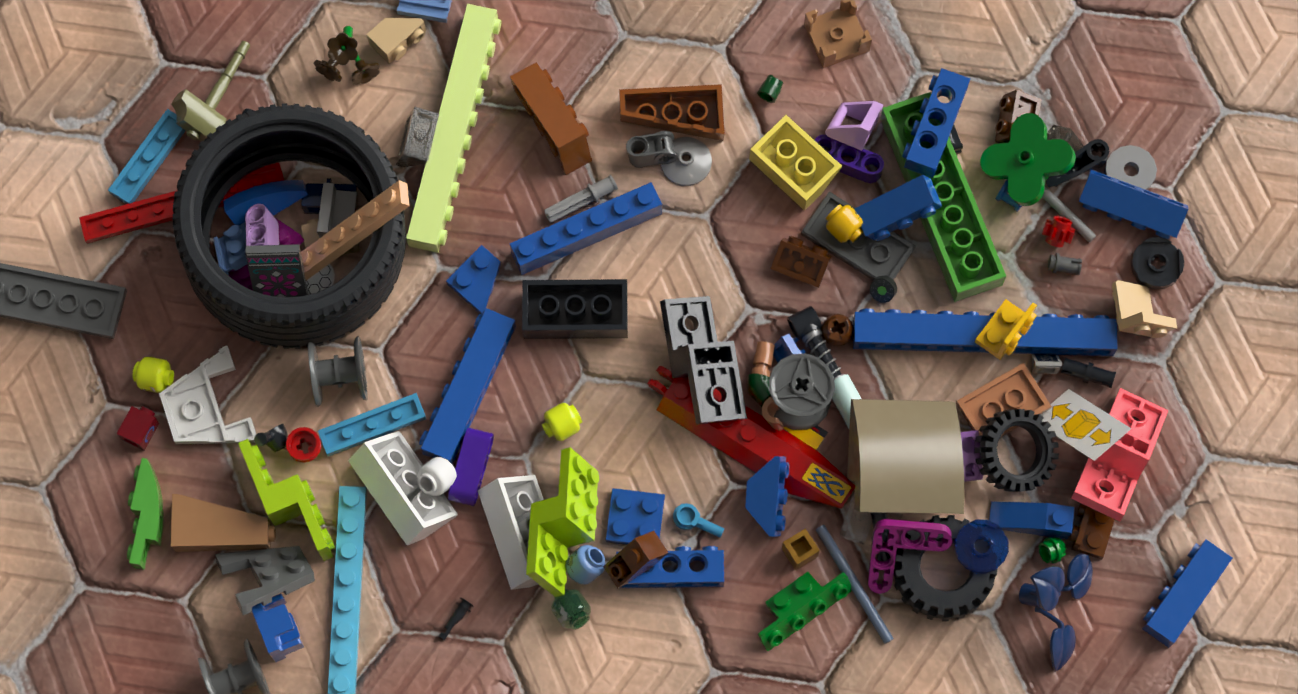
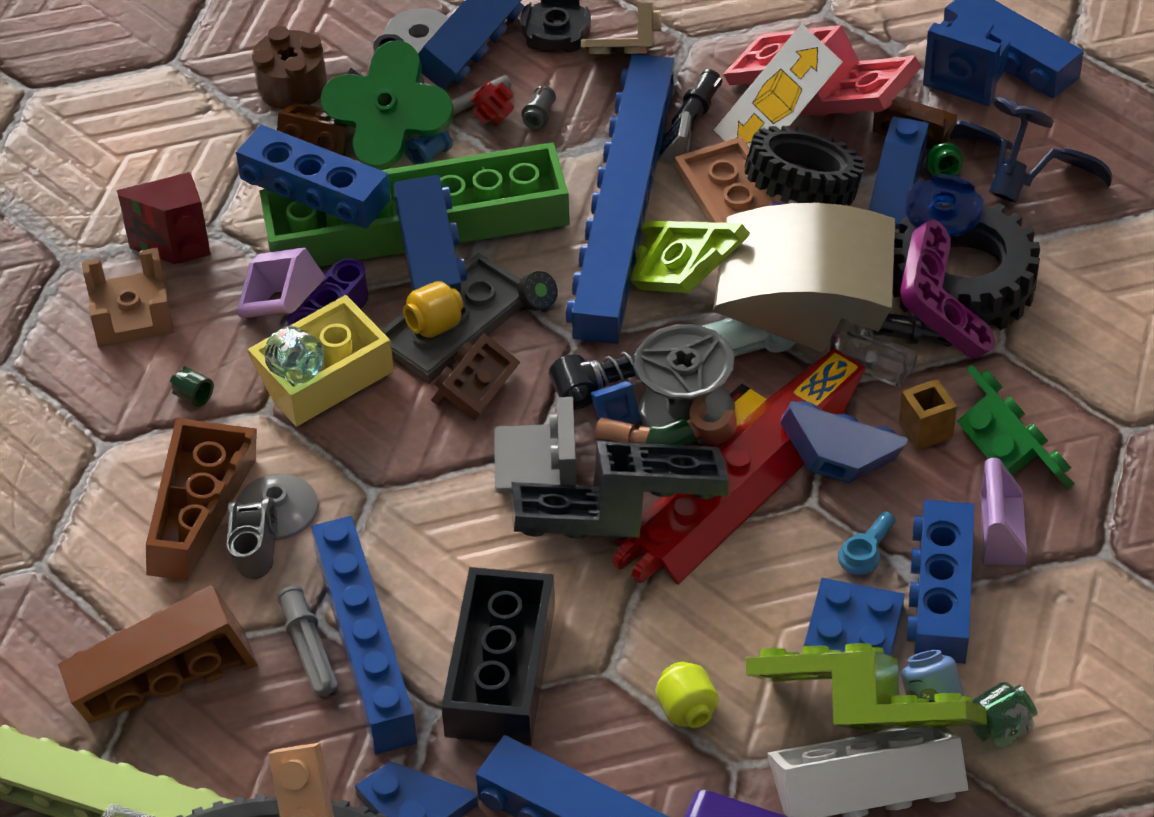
camera: 80 degrees left, 25 degrees down
reddish brown slope [603,531,669,588] -> none
sand blue piece [816,525,894,644] -> none
reddish brown piece [821,314,854,346] -> none
yellow bracket [975,299,1037,360] -> none
none -> dark red slope [117,172,211,264]
none -> reddish brown brick [252,26,327,109]
none -> clear light blue head [265,326,324,384]
none -> light grey bracket [494,397,577,494]
none -> lime wing [630,221,750,293]
none -> blue panel [923,11,1010,106]
none -> lavender tile [980,458,1027,566]

